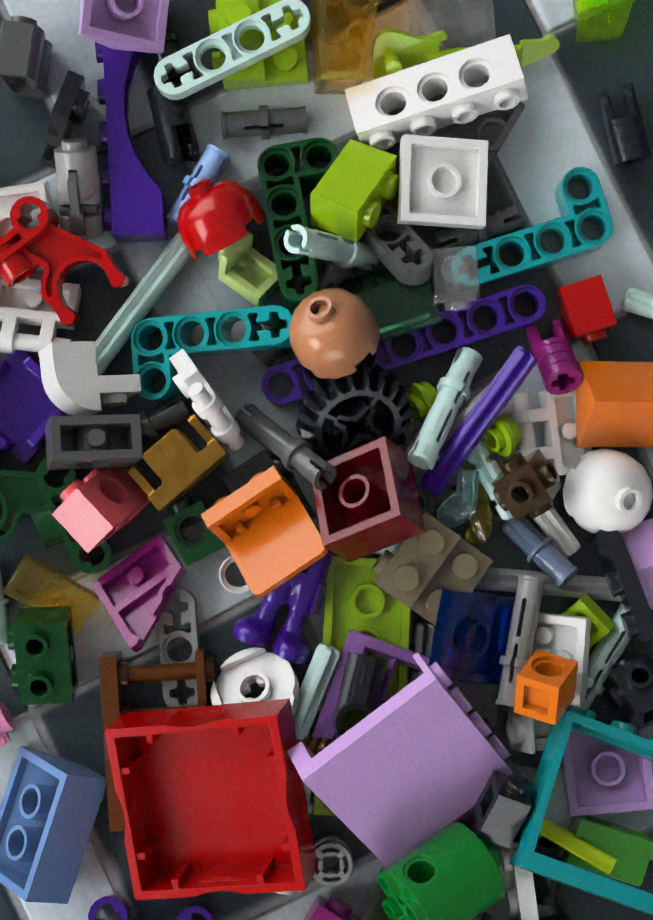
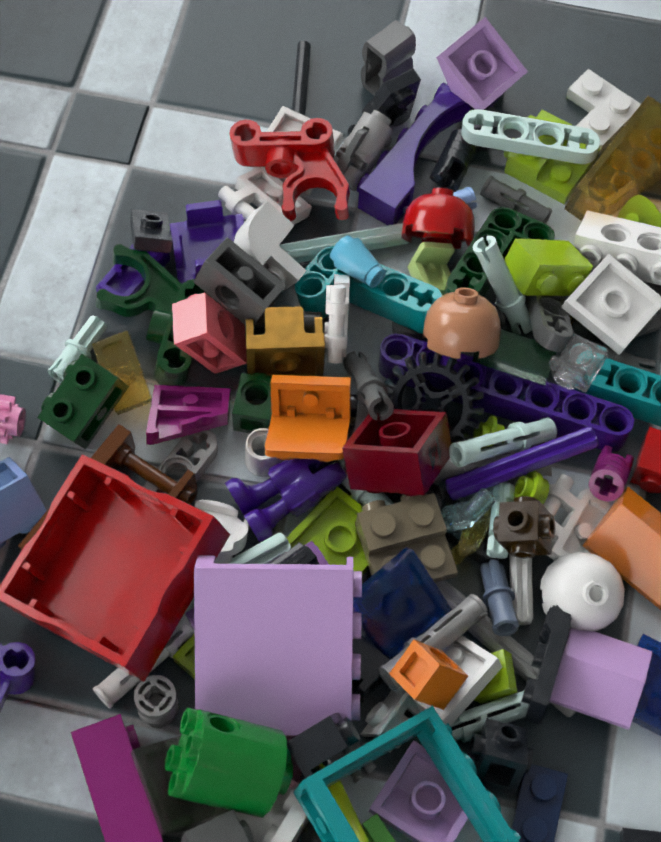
camera: 35 degrees right, 25 degrees down
none -> medium azure cone [330,235,386,288]

